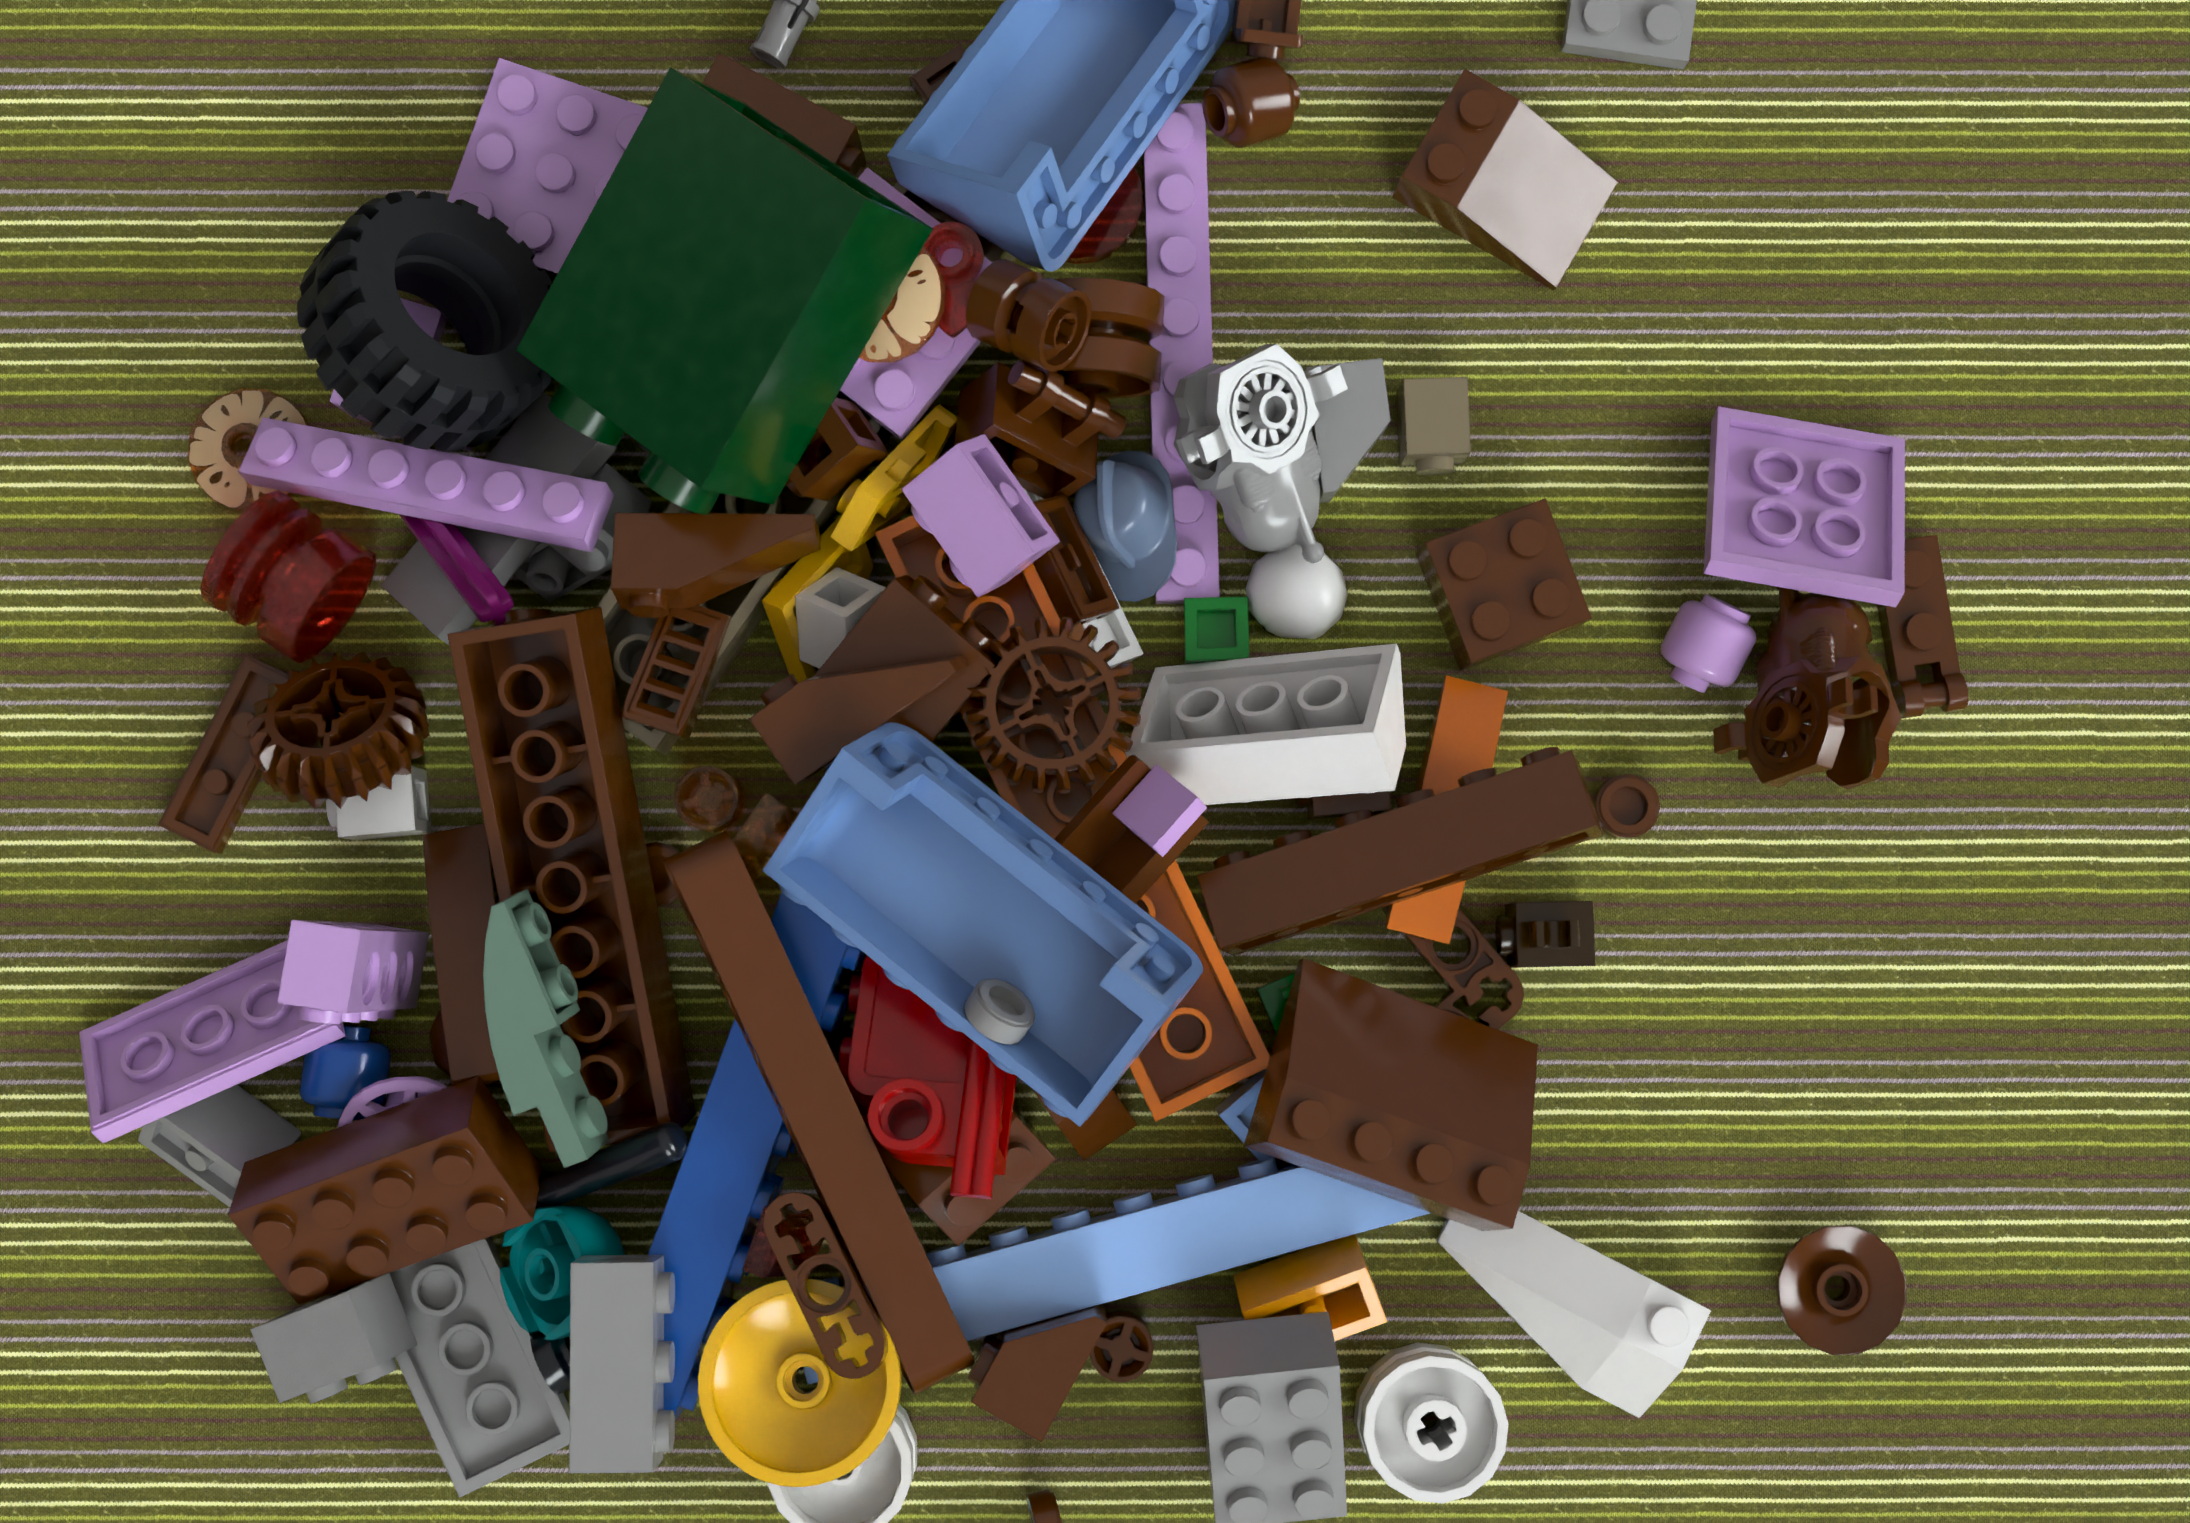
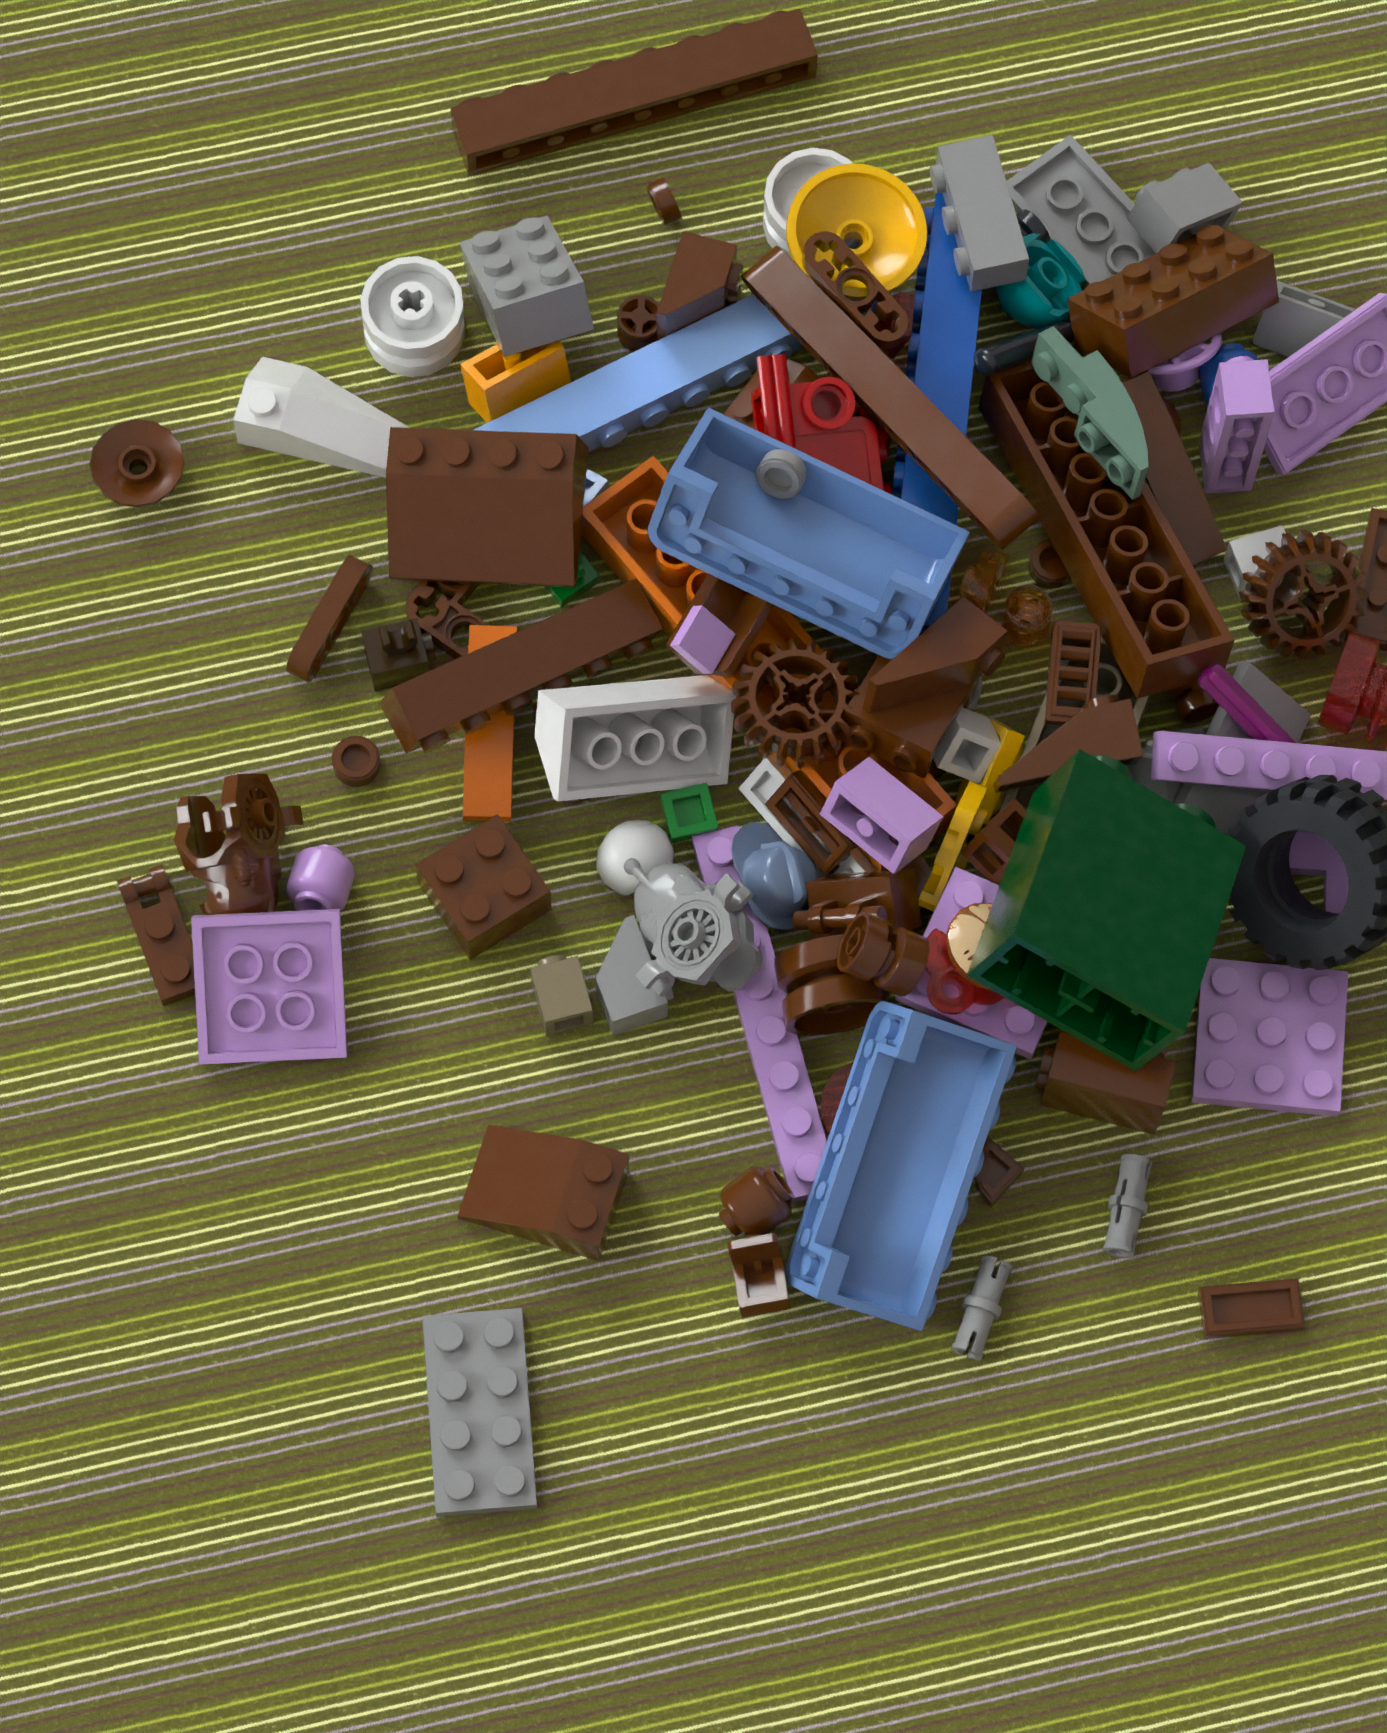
camera: 170 degrees right, 15 degrees down
none -> reddish brown beam [286,555,373,682]

